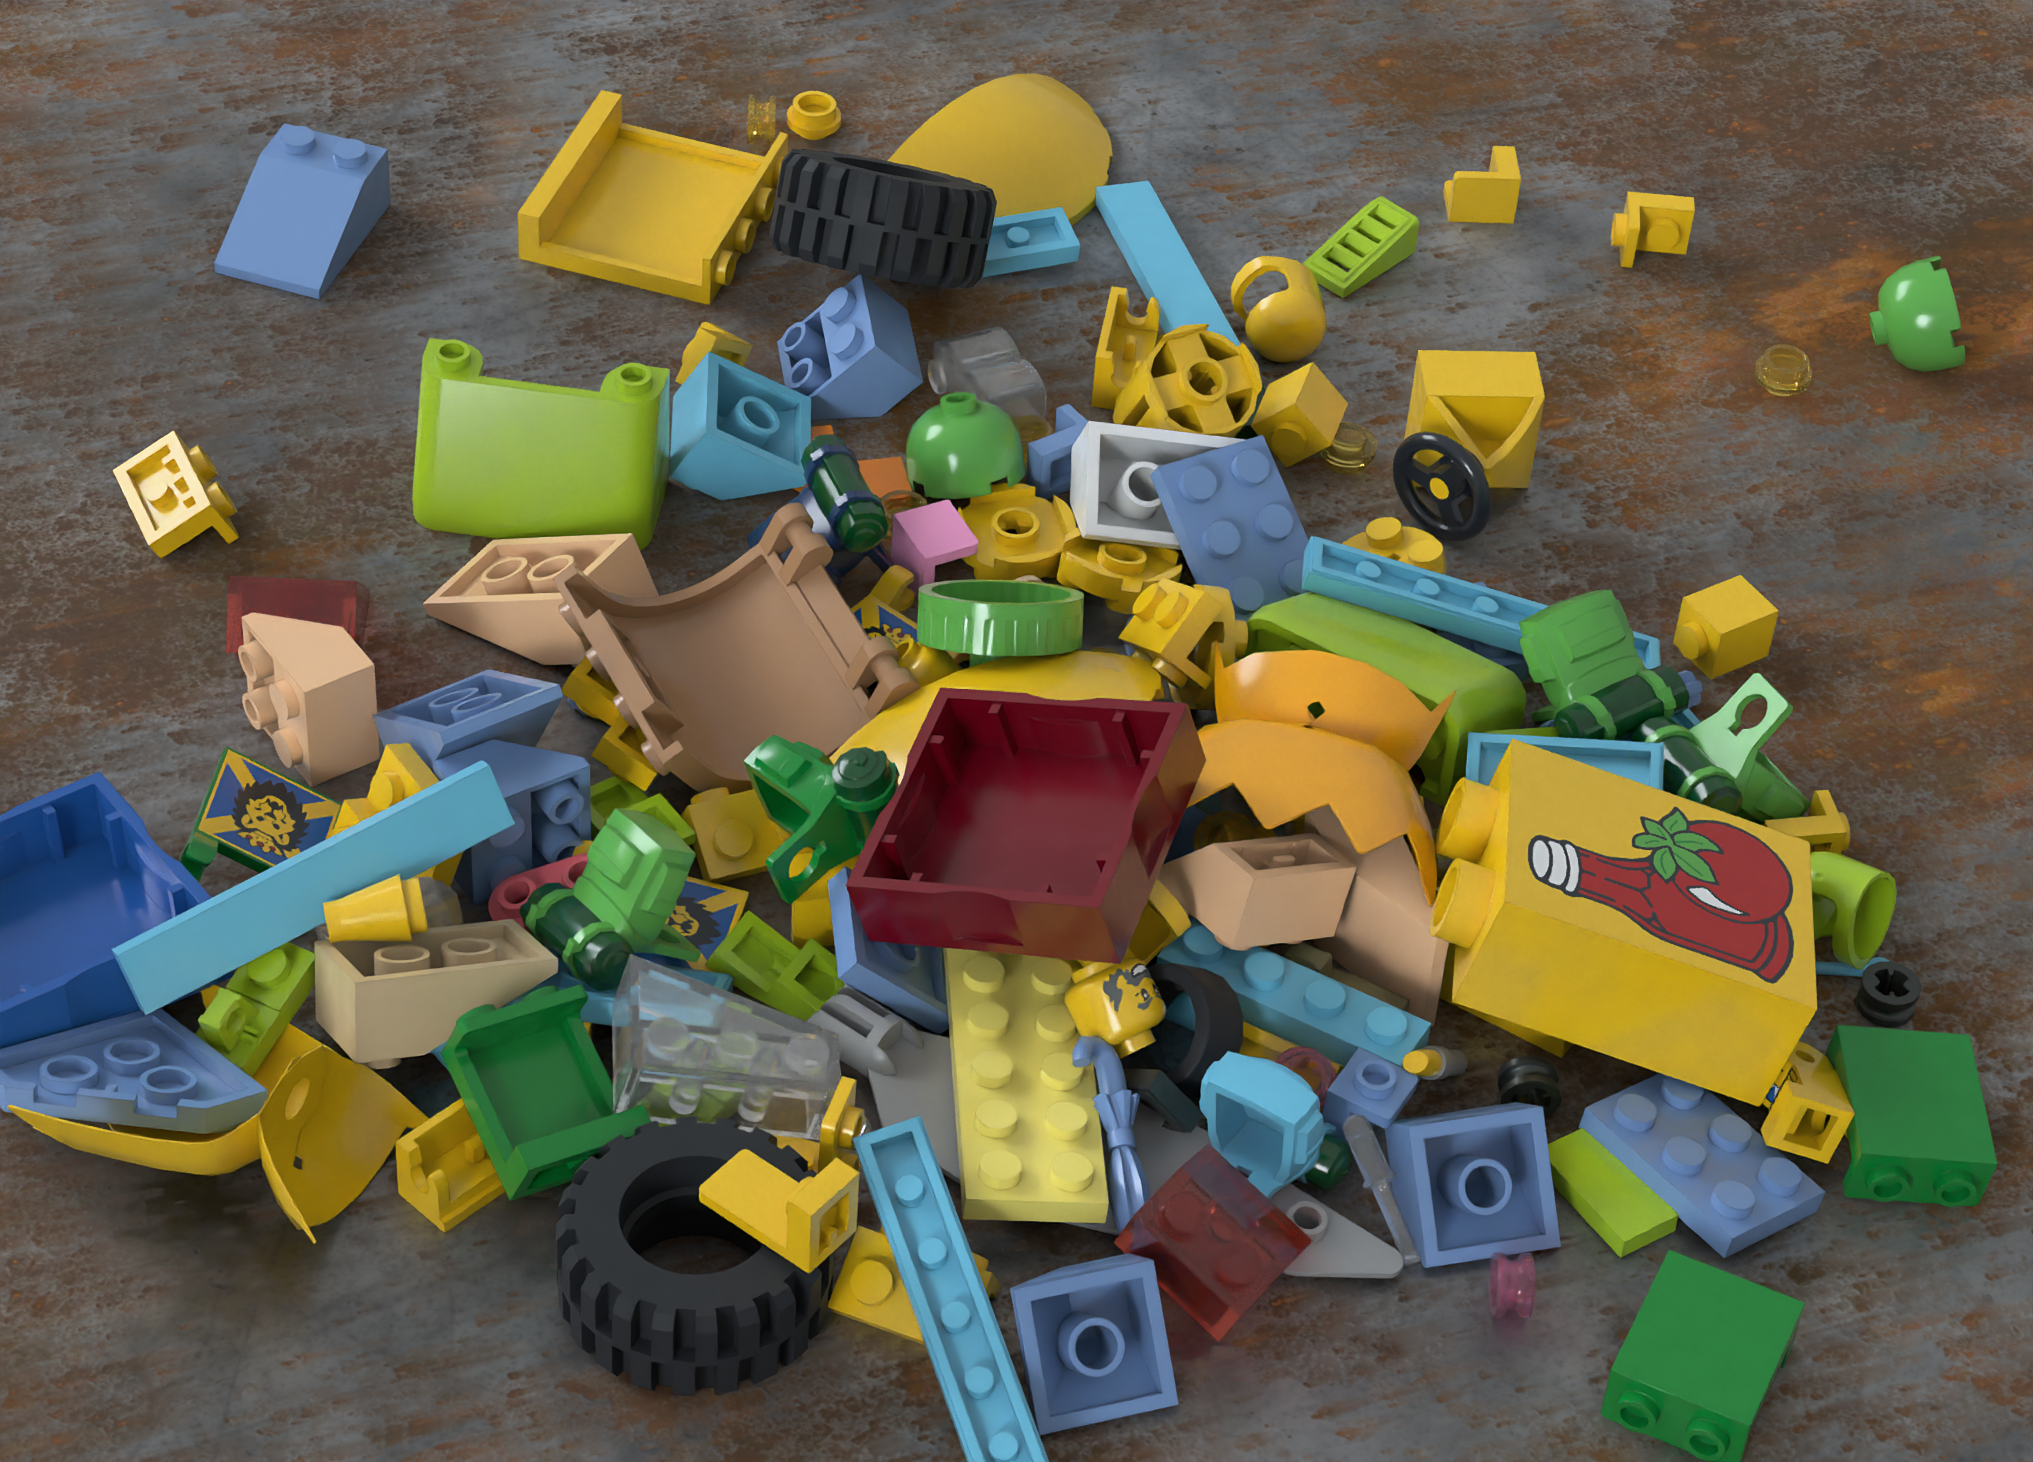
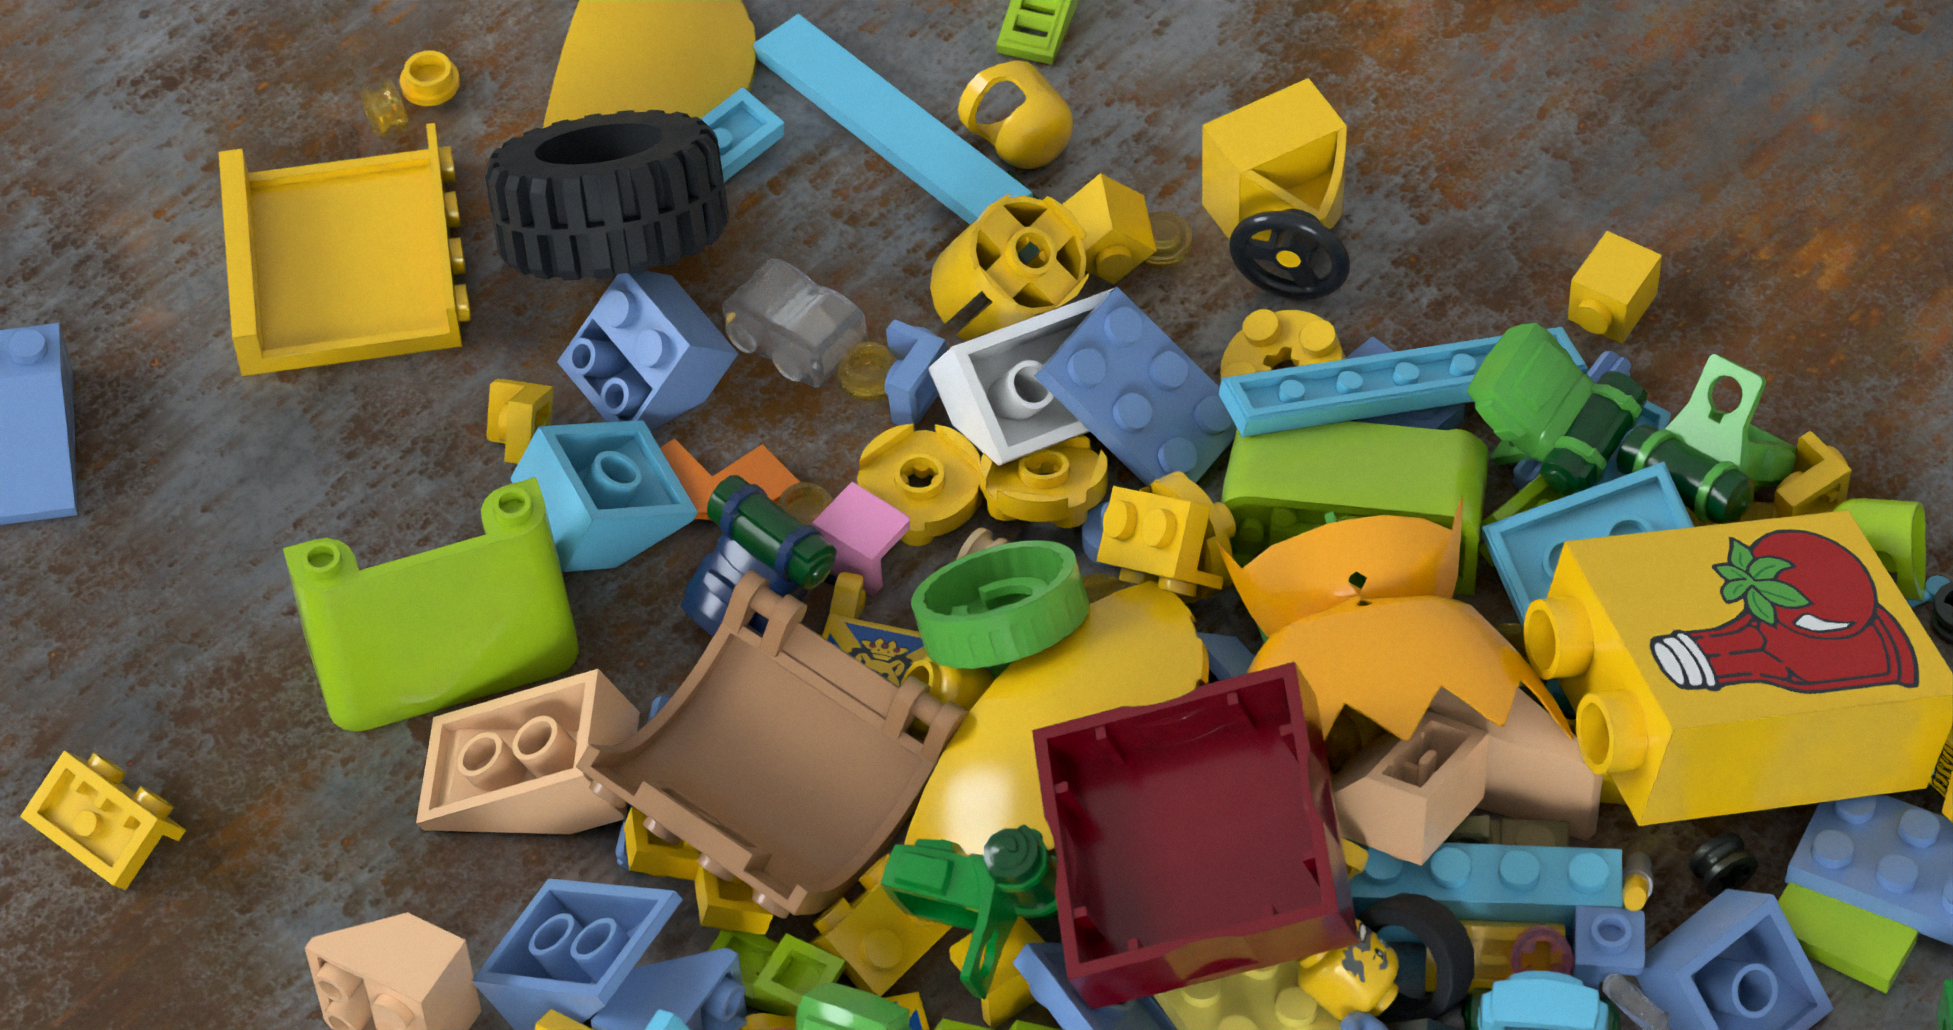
camera: 20 degrees left, 10 degrees up
clear red slope [225,576,370,655] -> none
bright green cylinder [906,392,1026,499] -> none
yellow hinge [1091,286,1164,410] -> none

